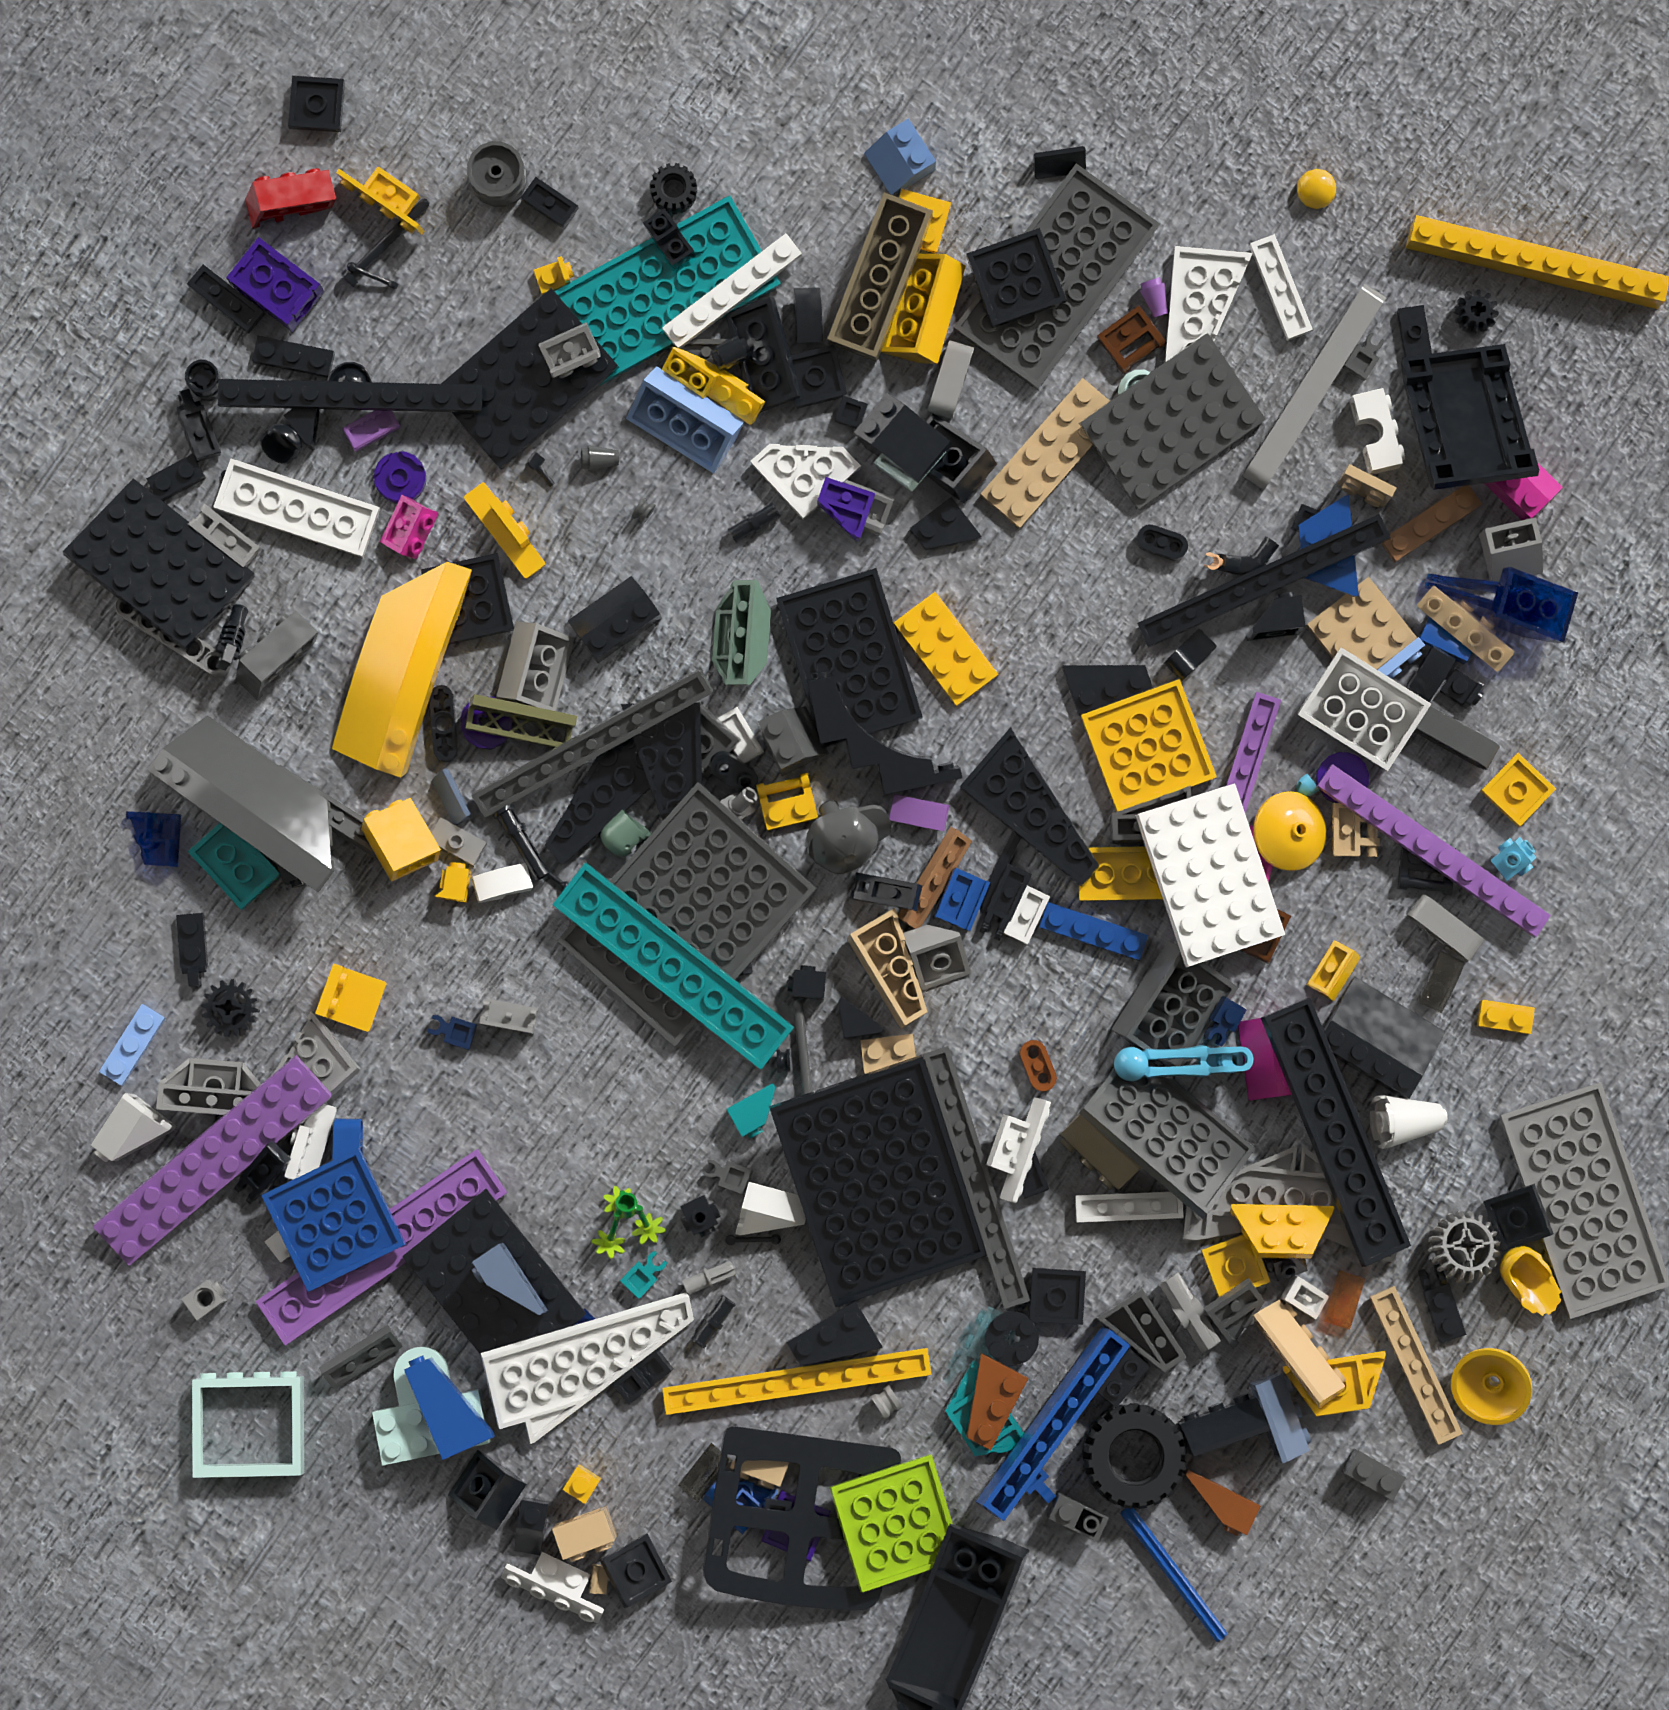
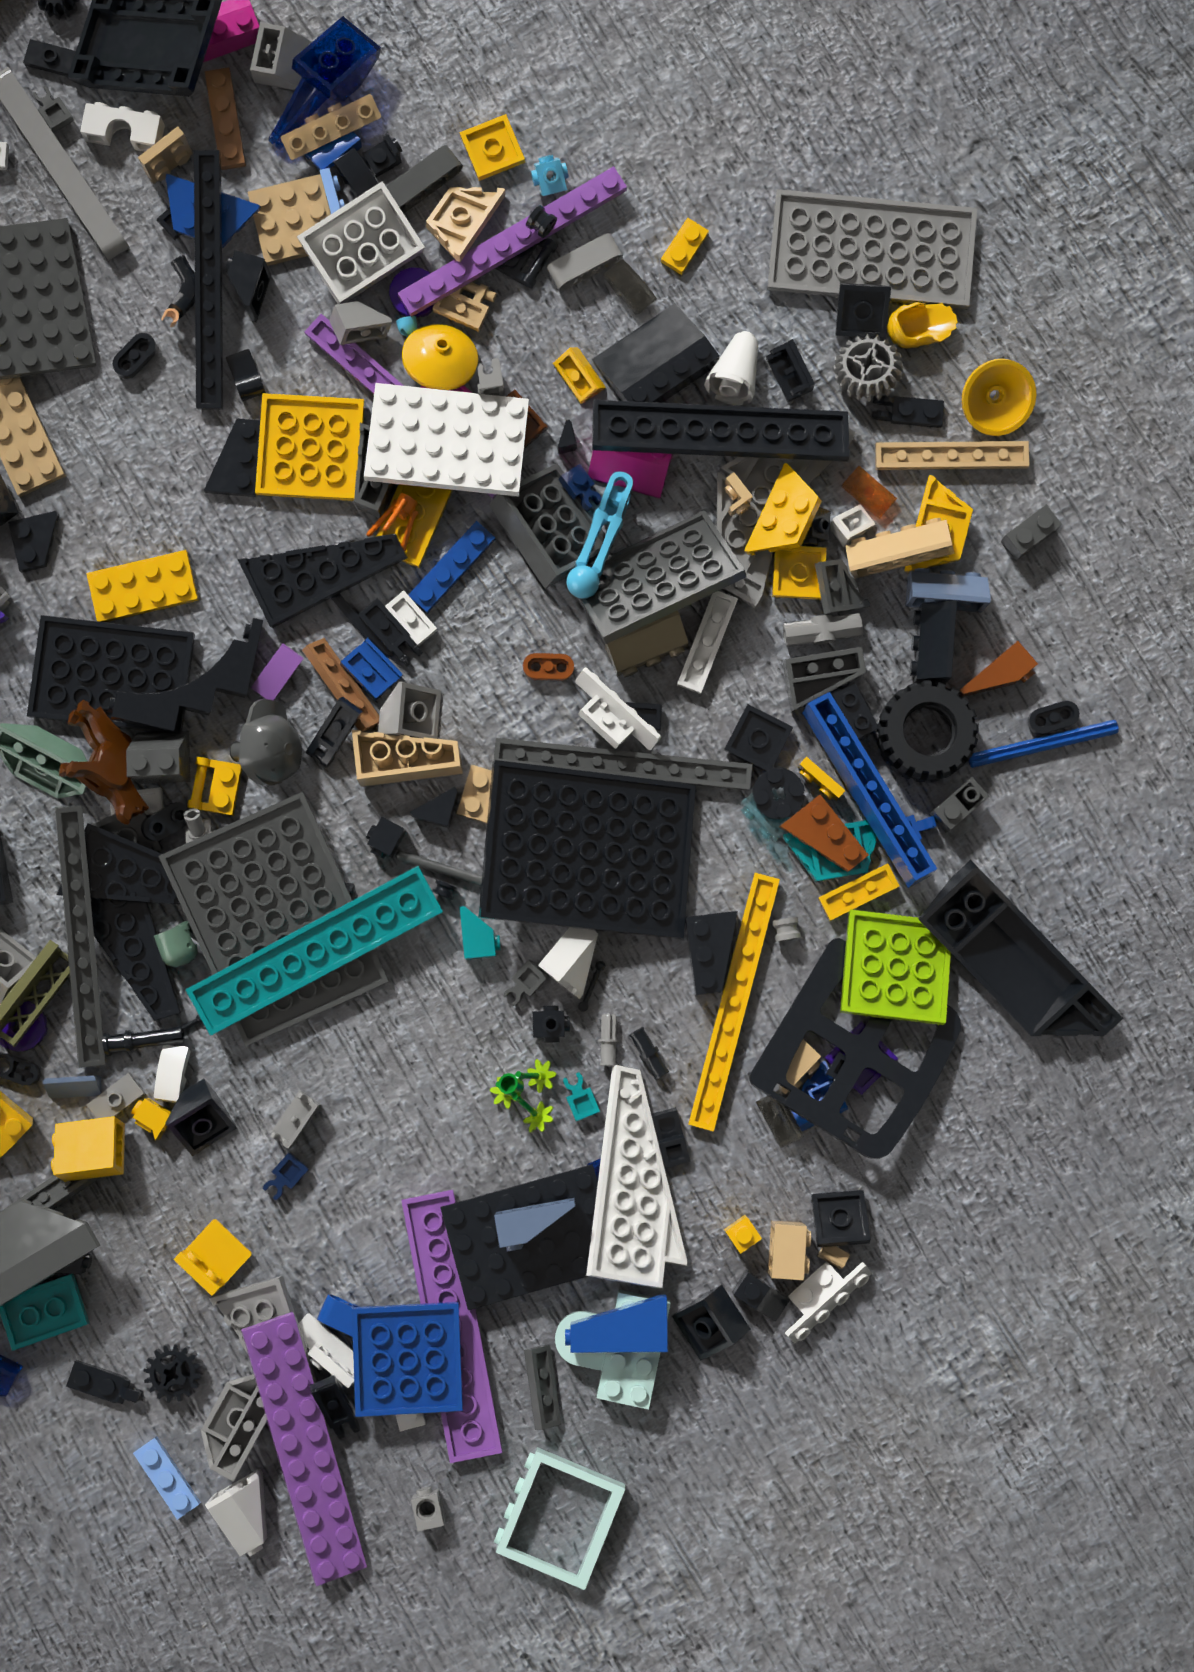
camera: 65 degrees left, 0 degrees up
none -> reddish brown animal [59,700,149,825]
none -> black slope [165,1079,237,1156]
none -> light grey slope [329,301,392,345]
none -> orange plant [366,493,419,551]
none -> tan wing [426,187,505,262]
none -> light grey hinge [477,358,505,396]
none -> black wheel [526,205,557,238]
none -> black slope [557,419,577,454]
none -> tan bracket [724,472,753,517]
none -> black hinge [766,339,815,403]
none -> yellow plate [798,756,845,801]
none -> yellow plate [818,863,899,921]
none -> black plate [1027,701,1080,735]

